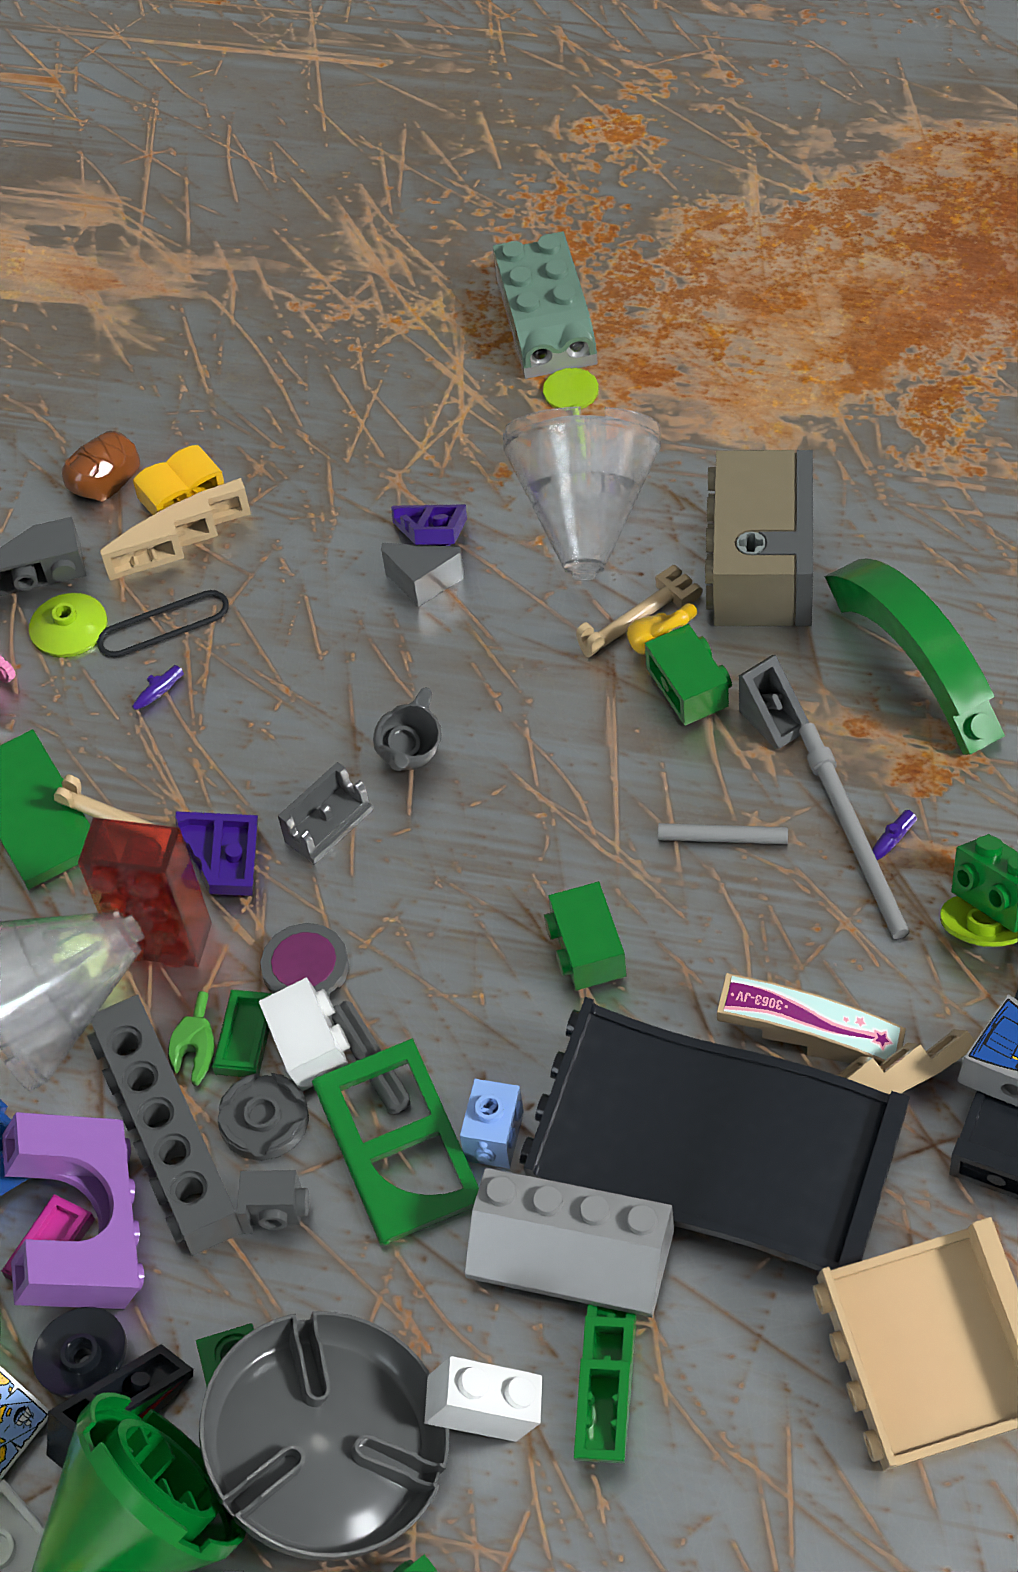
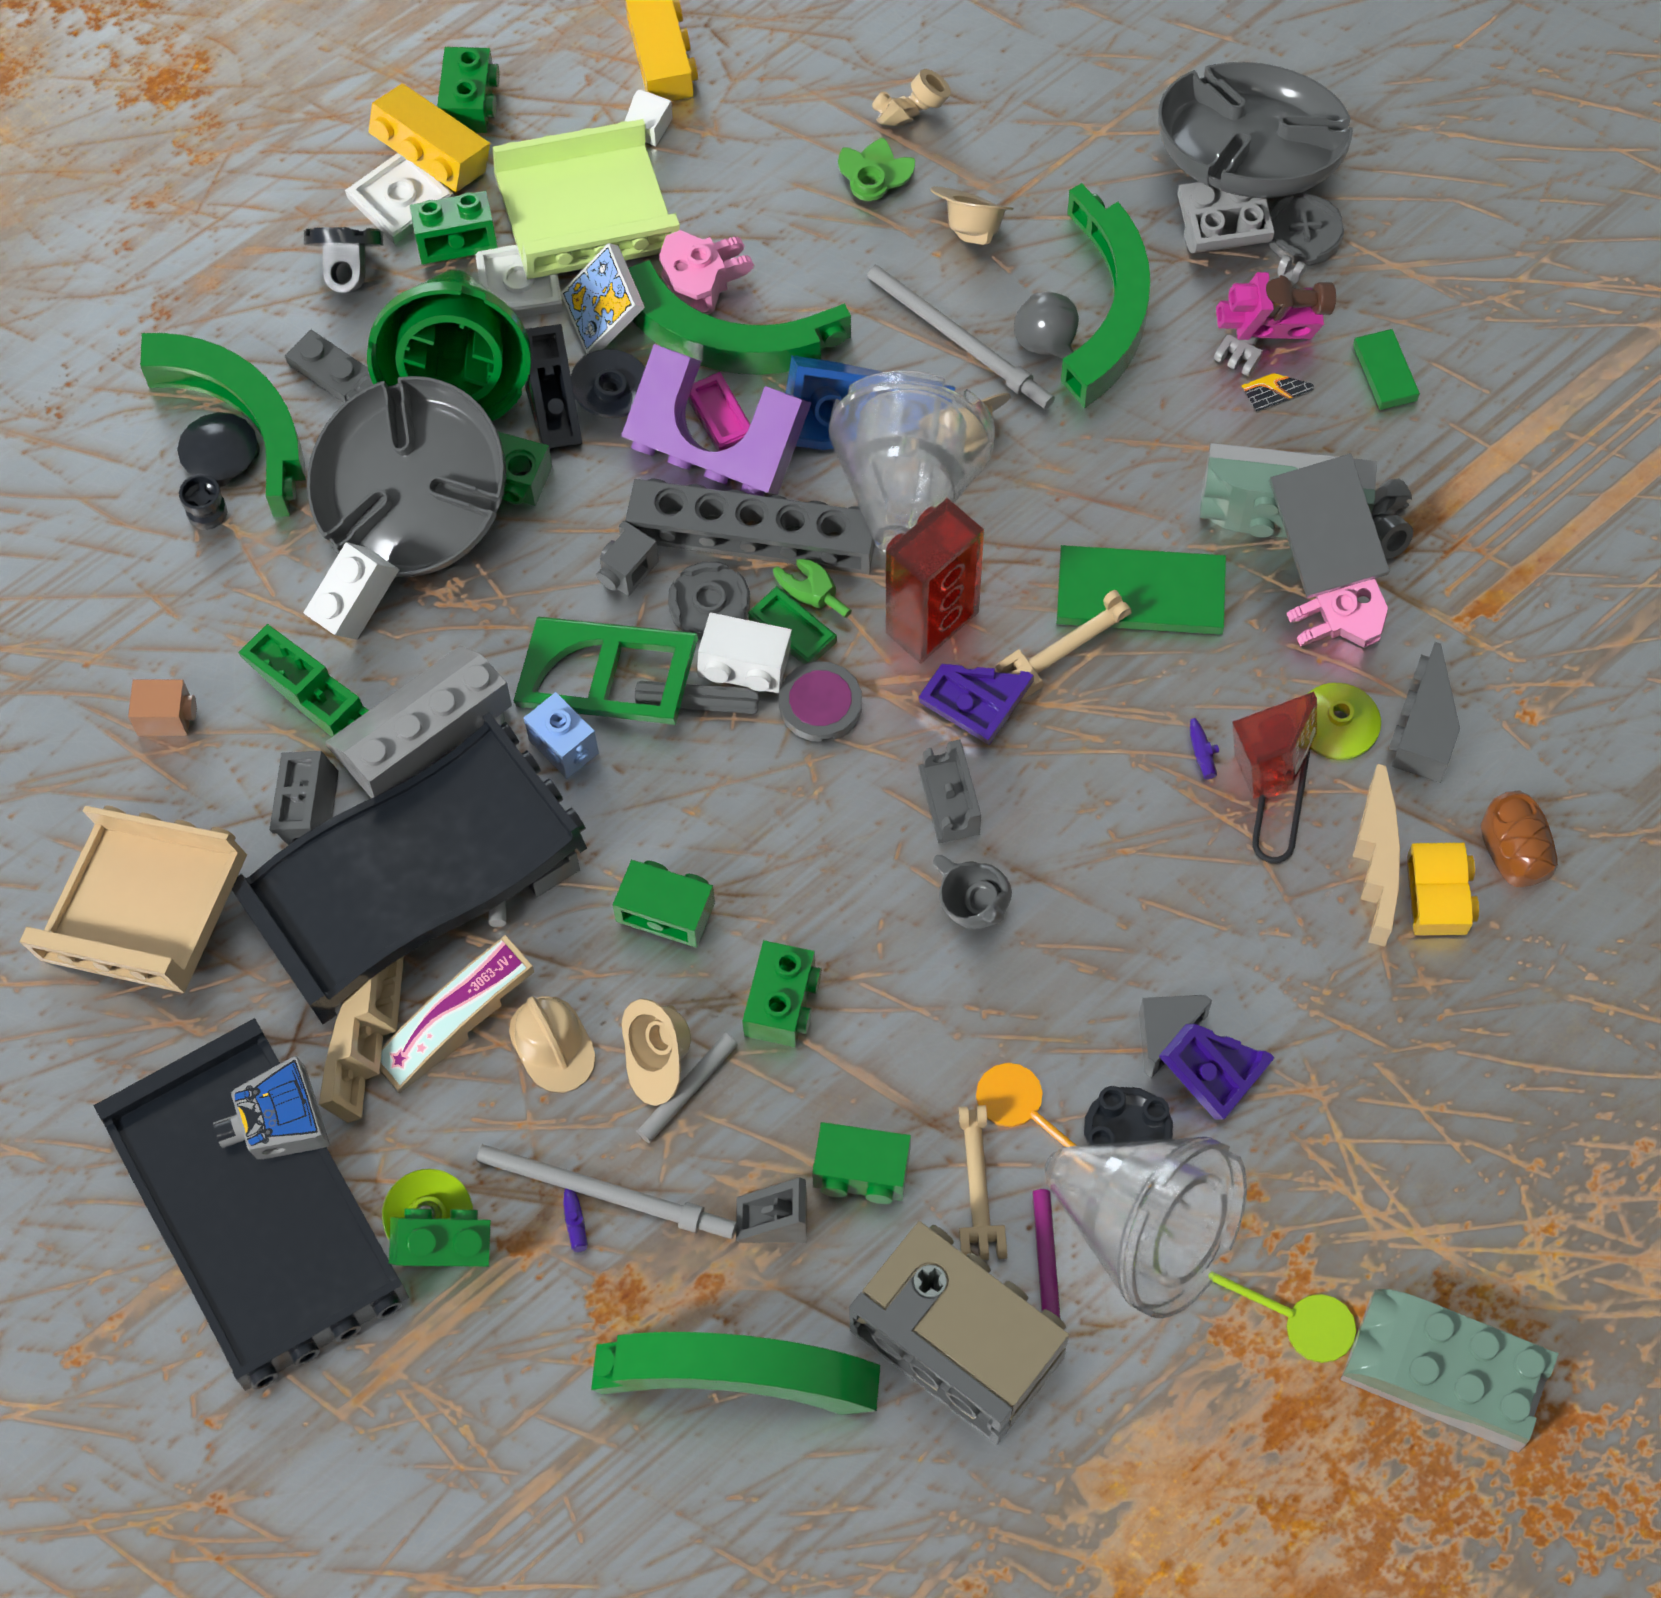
camera: 120 degrees right, 10 degrees up
yellow piece [627,603,697,655] -> none
none -> nougat brick [128,679,197,736]
none -> dark grey hinge [269,751,339,845]
none -> tan piece [509,996,595,1093]
none -> tan piece [622,998,691,1106]
none -> green brick [742,940,822,1047]
none -> light orange piece [976,1063,1101,1172]
none -> magenta bar [1032,1189,1061,1319]
none -> black dish [1084,1086,1173,1171]
none -> clear red slope [1232,691,1317,799]

